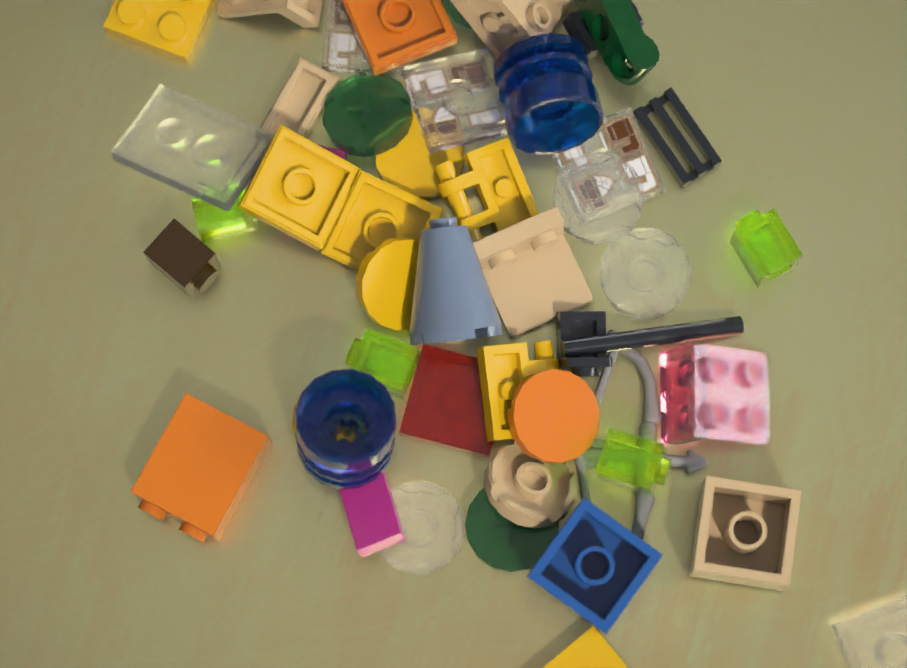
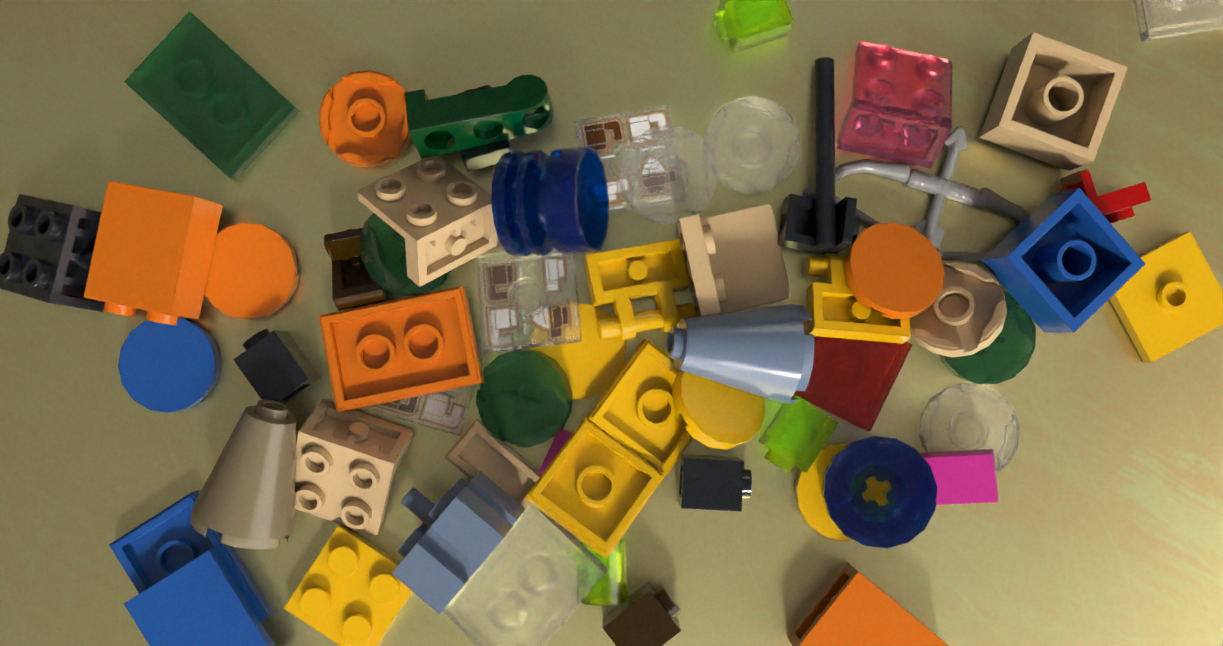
camera: 80 degrees left, 10 degrees up
clear neon green brick [595,428,672,495] -> none
black tile [633,87,722,189] -> none
none -> sand blue brick [391,471,525,614]
none -> black brick [678,454,752,512]
none -> red bracket [1060,169,1151,223]

